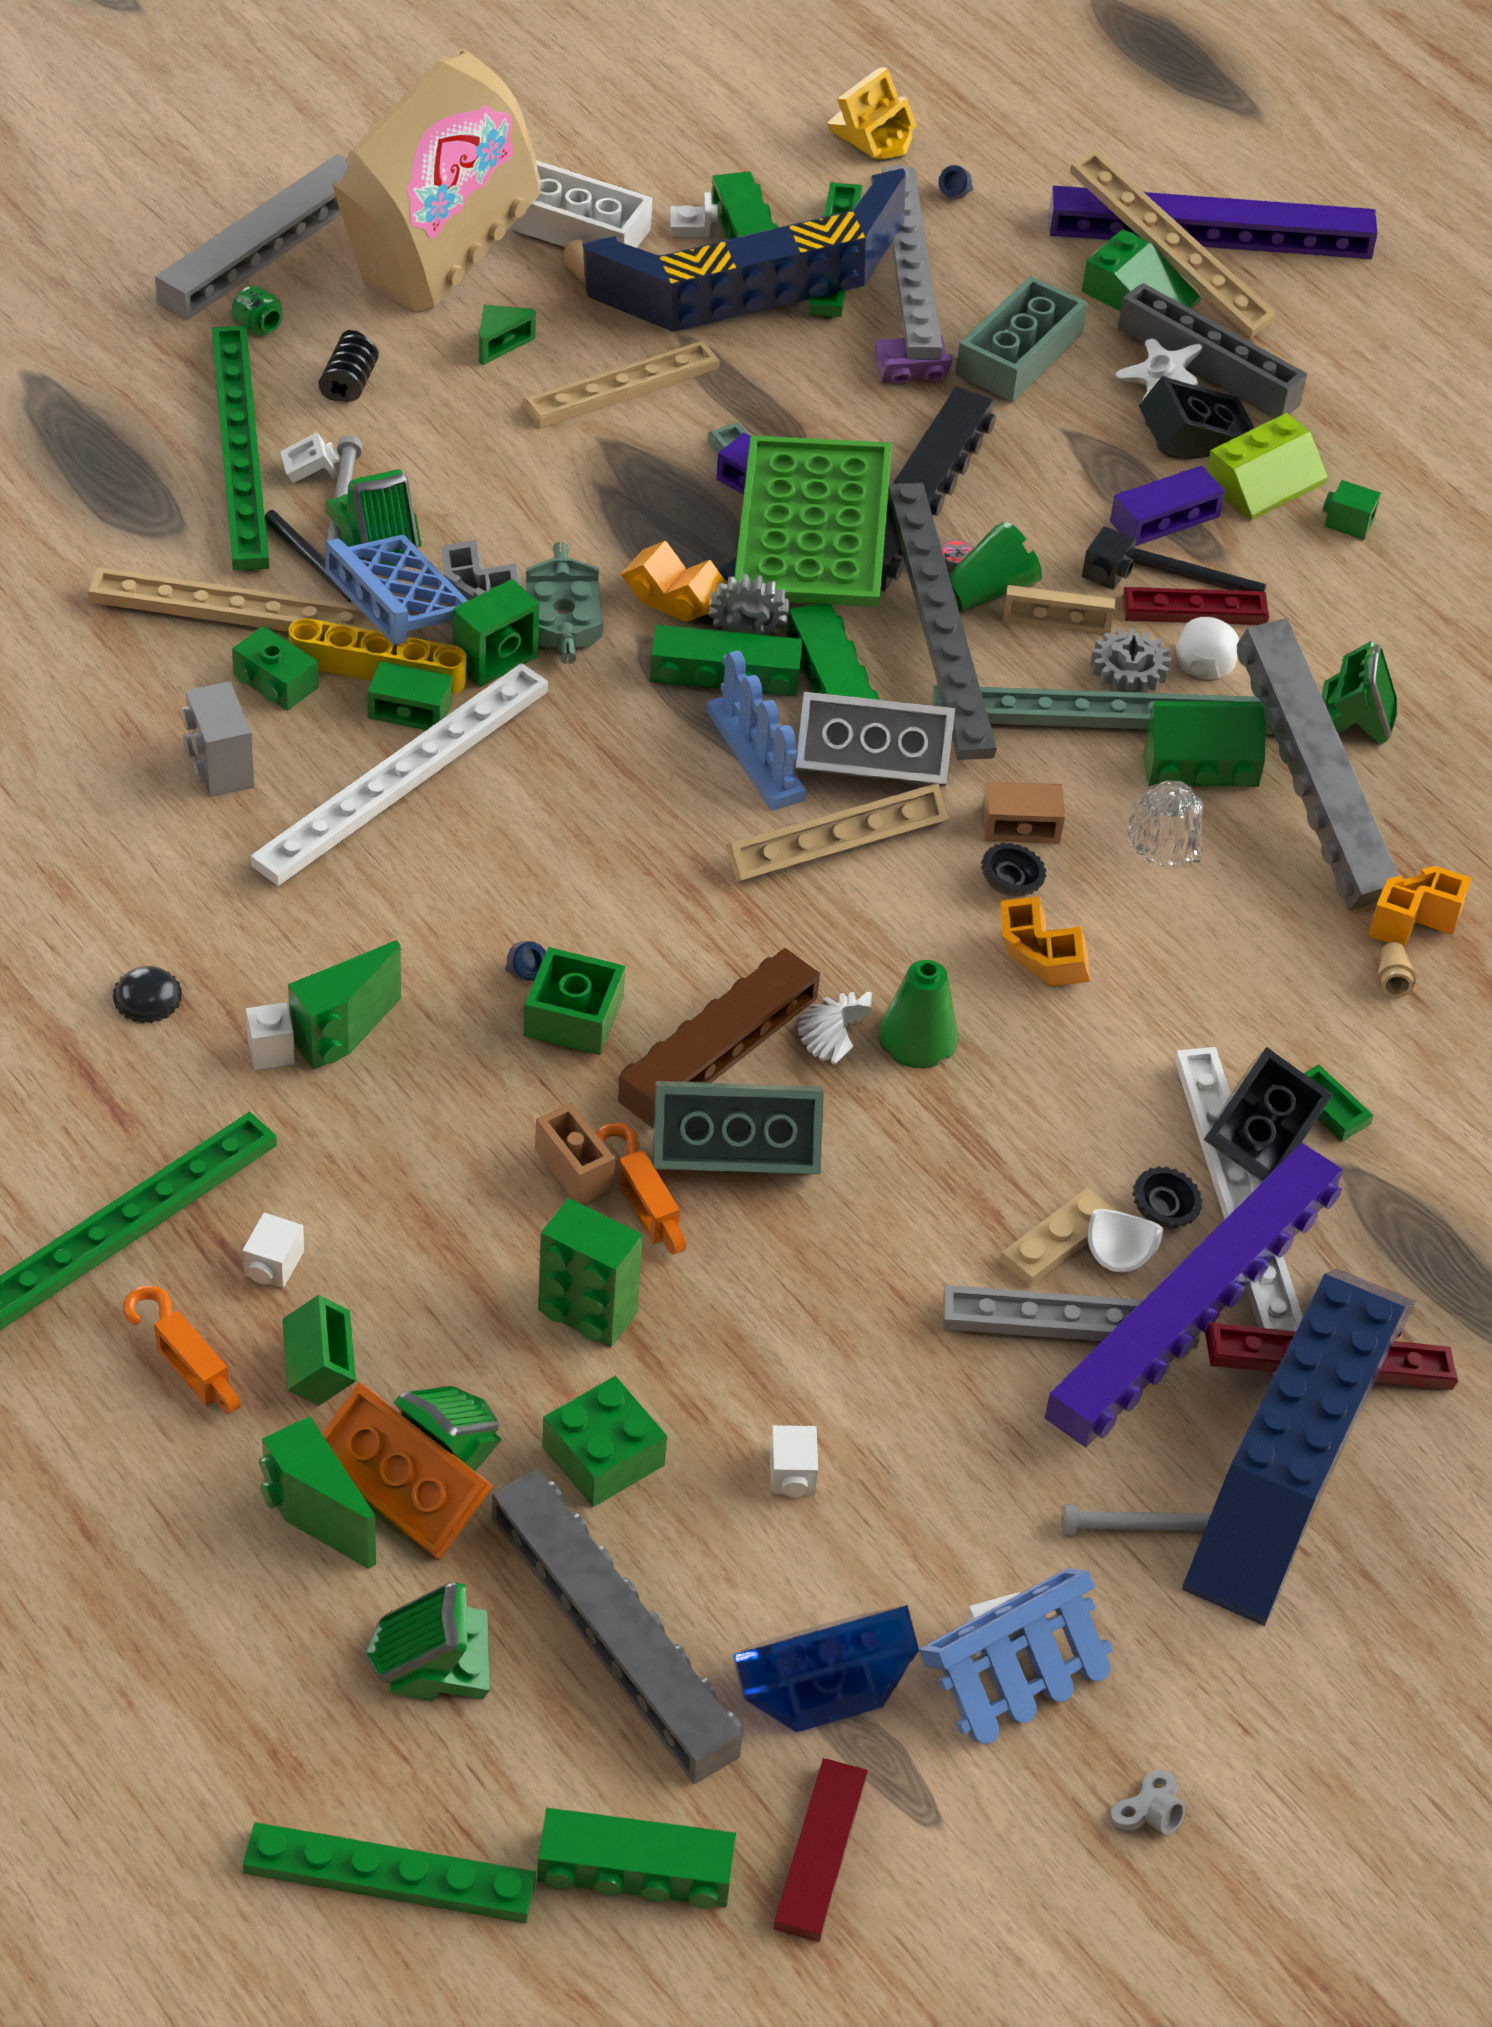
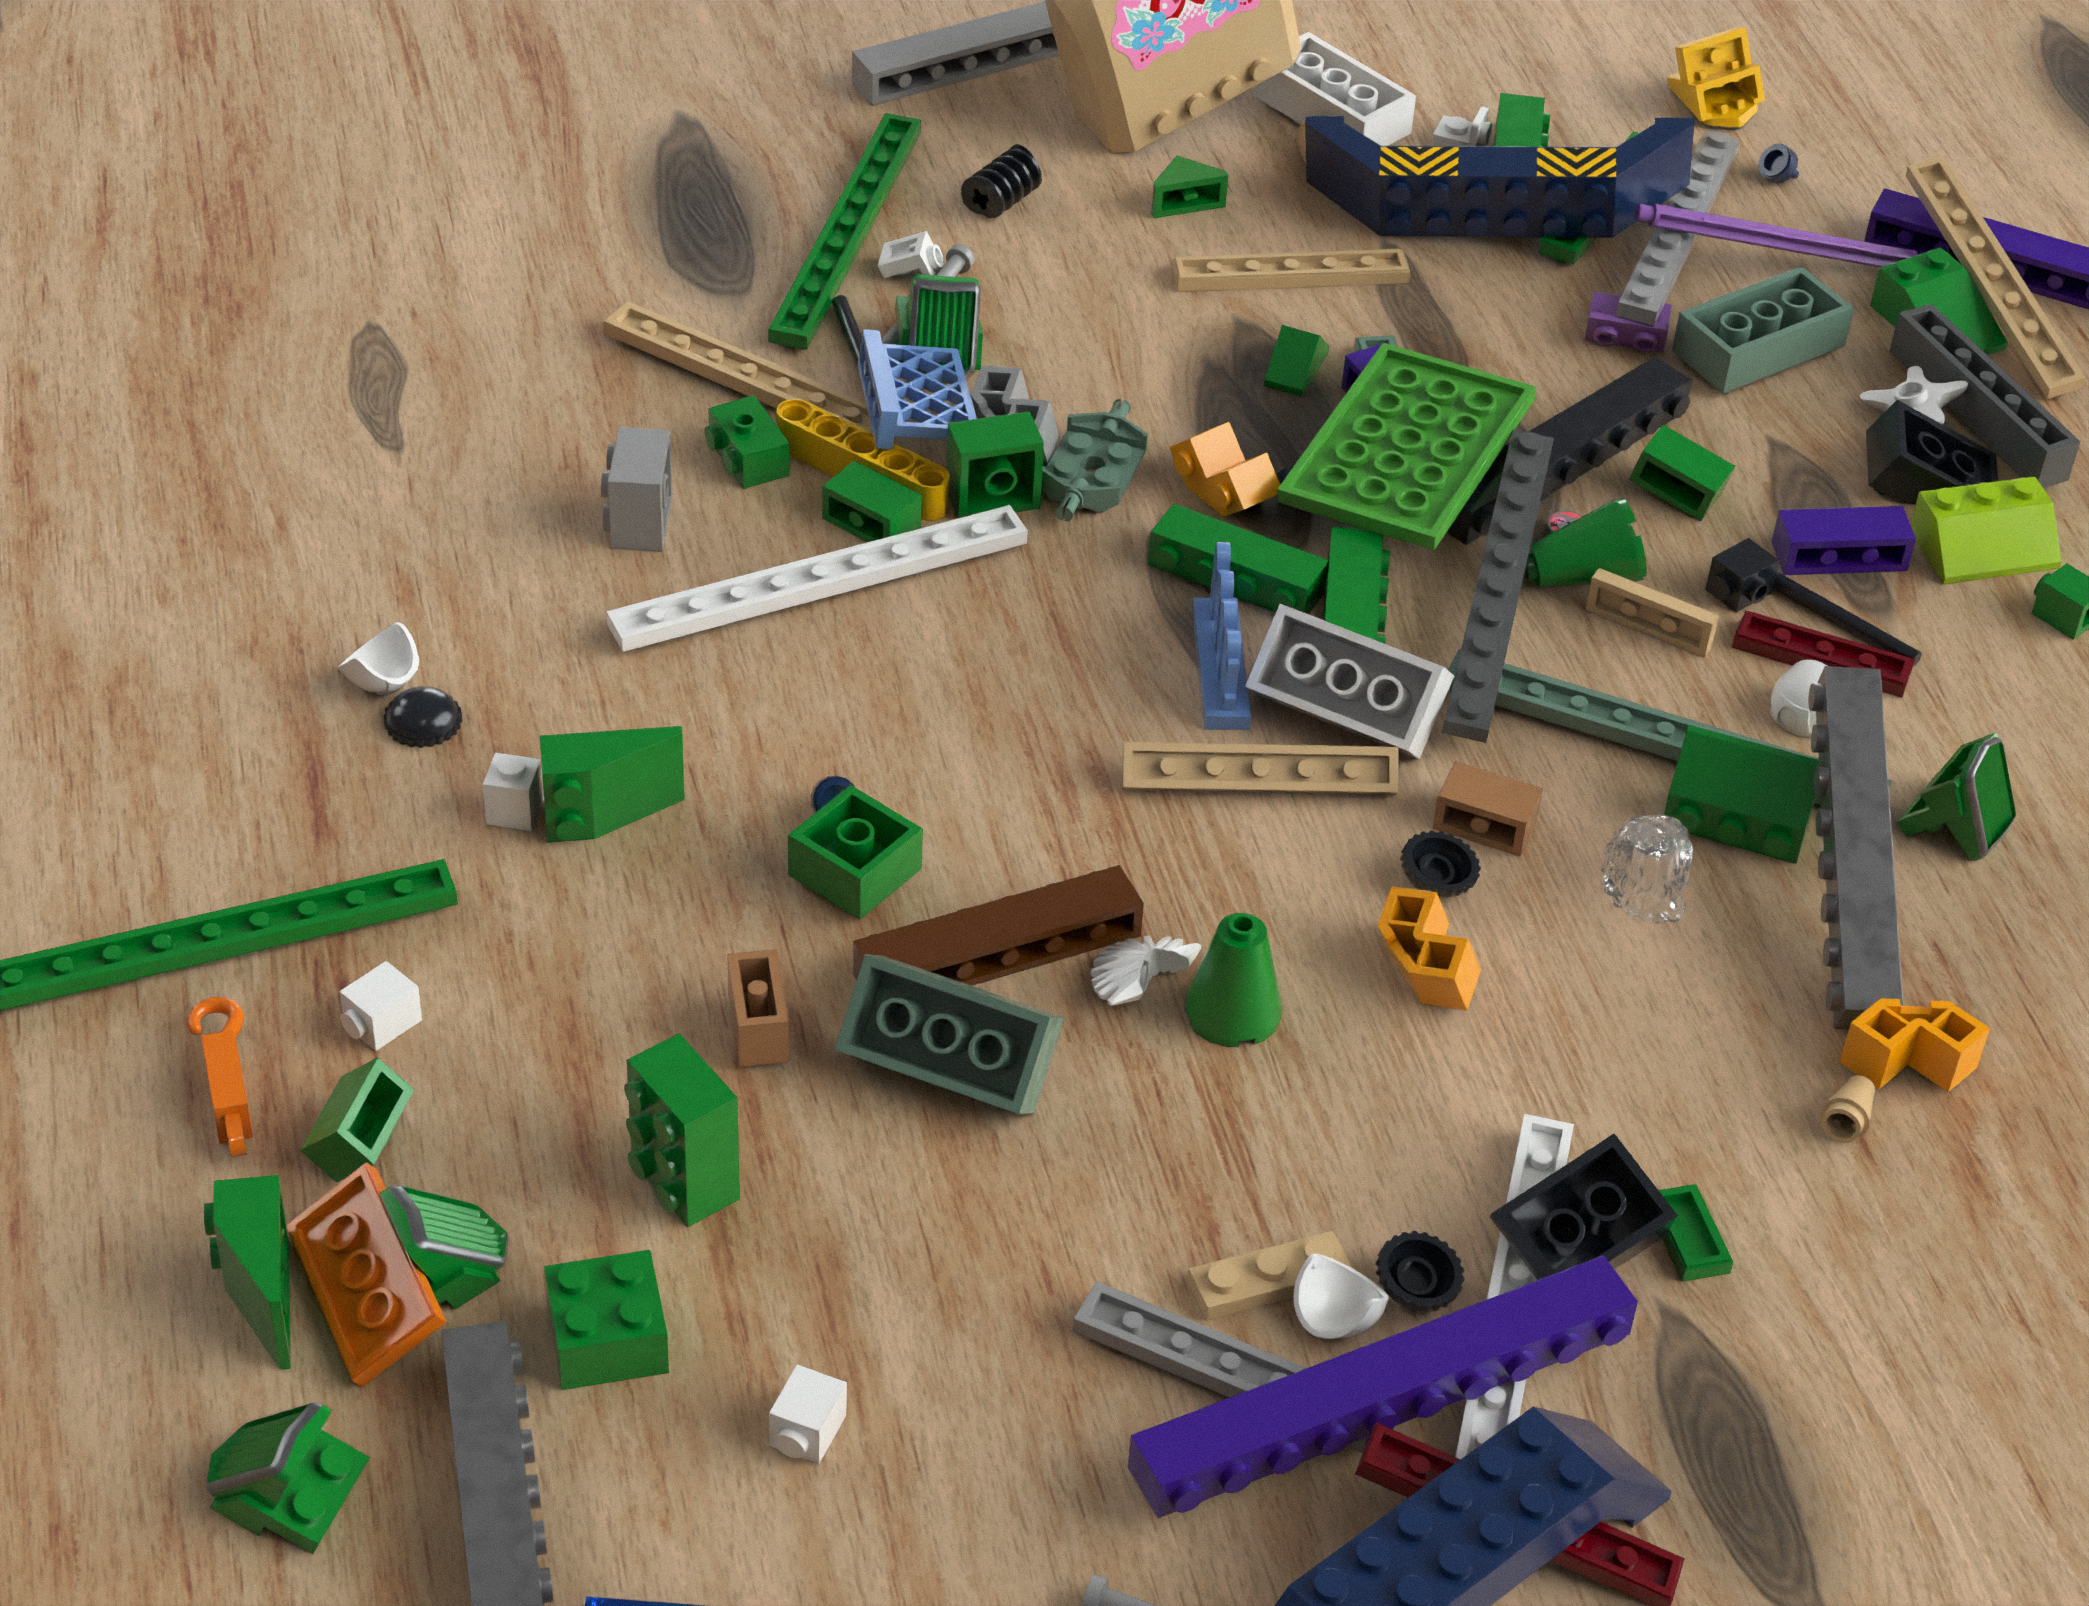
camera: 25 degrees right, 5 degrees down
green head [232,285,282,336] -> none
orange piece [596,1123,686,1255] -> none
light grey gear [709,574,789,636] -> none
light grey gear [1090,628,1172,693] -> none
none -> white helmet [337,622,419,695]
none -> green slope [1264,325,1330,397]
none -> green brick [1629,425,1736,521]
none -> medium lavender piece [1634,203,1919,268]

